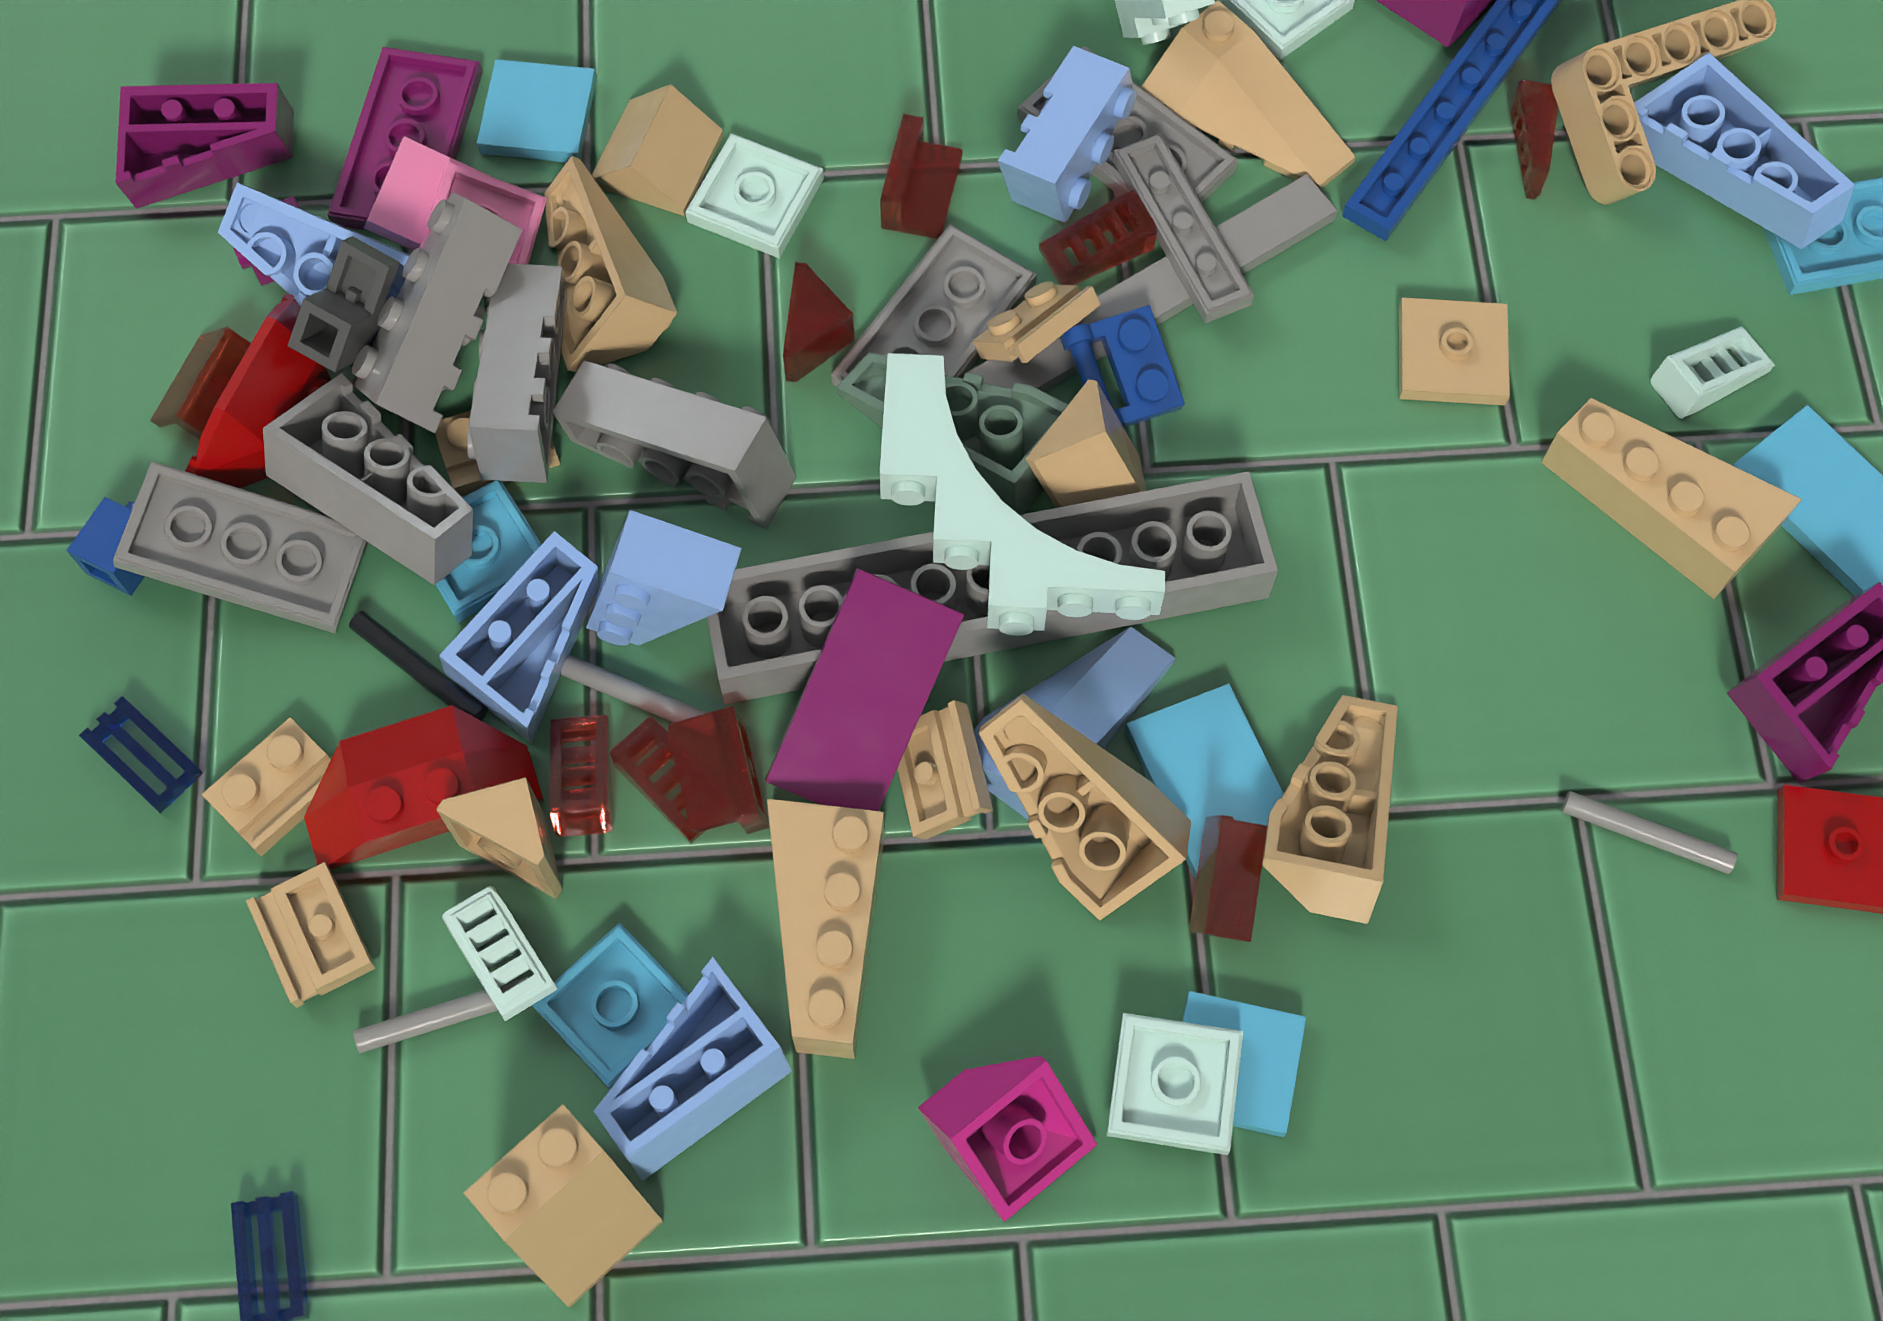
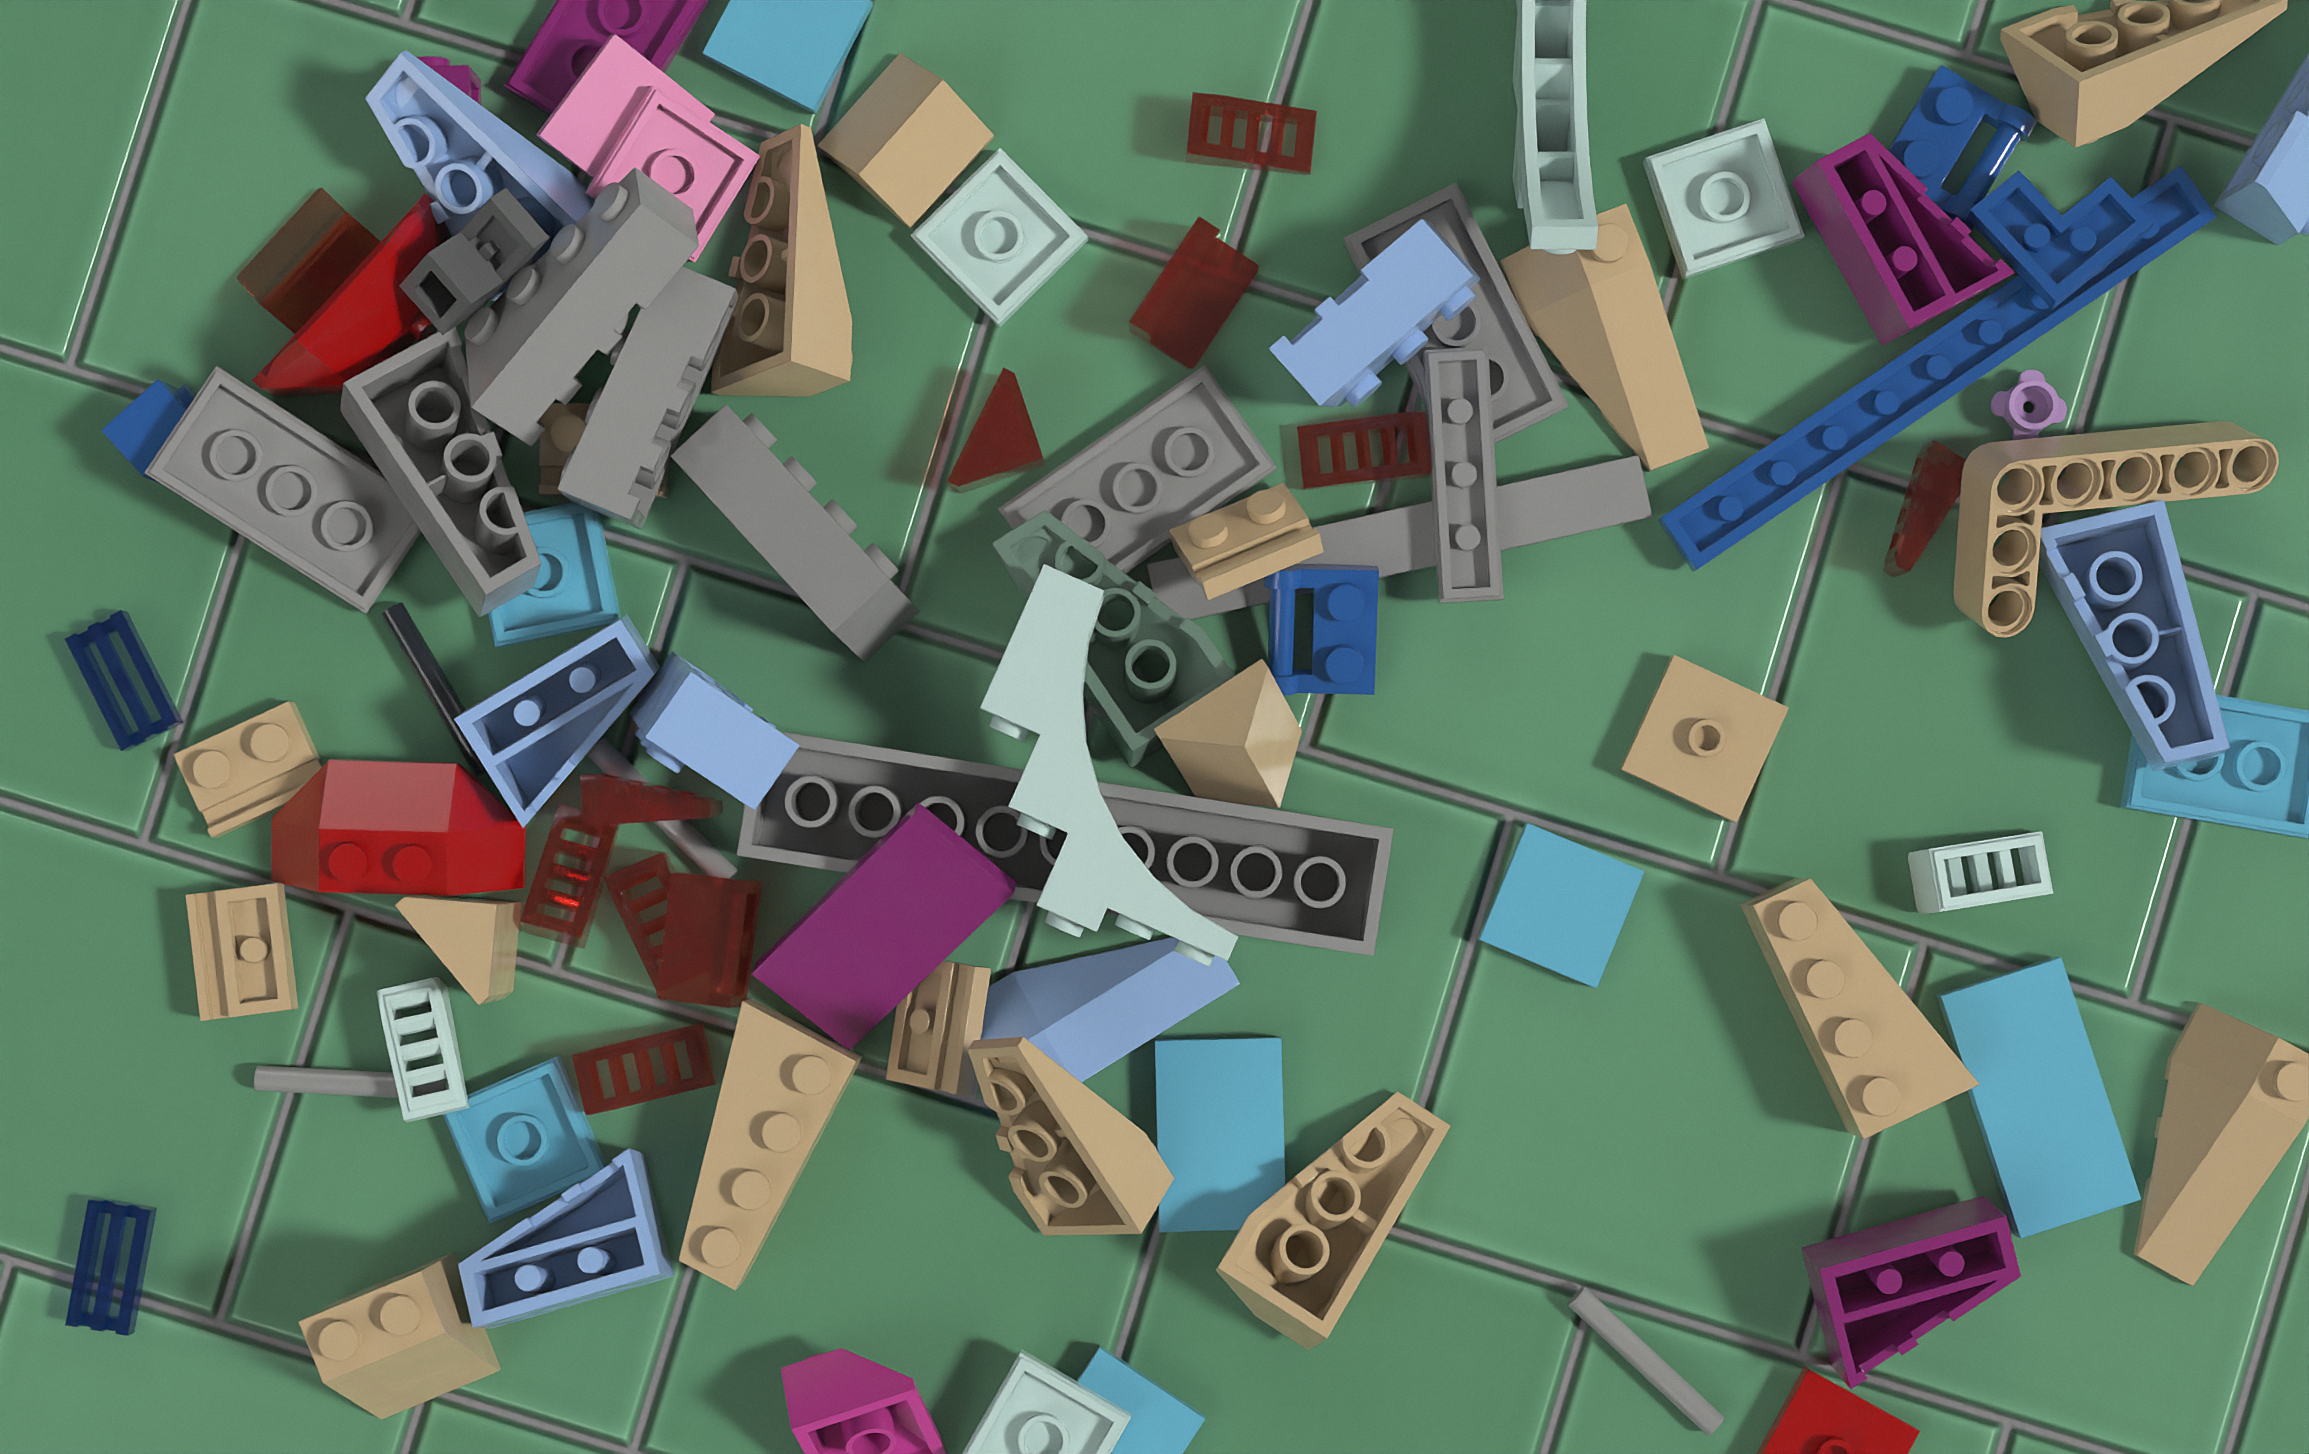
camera: 20 degrees right, 20 degrees up
clear red panel [1189,815,1267,942] -> none
none -> clear red slope [572,1022,717,1116]
none -> clear red slope [581,773,723,826]
none -> clear red slope [1186,92,1317,175]
none -> medium azure tile [1478,823,1645,988]
none -> lavender plate [1990,370,2067,440]

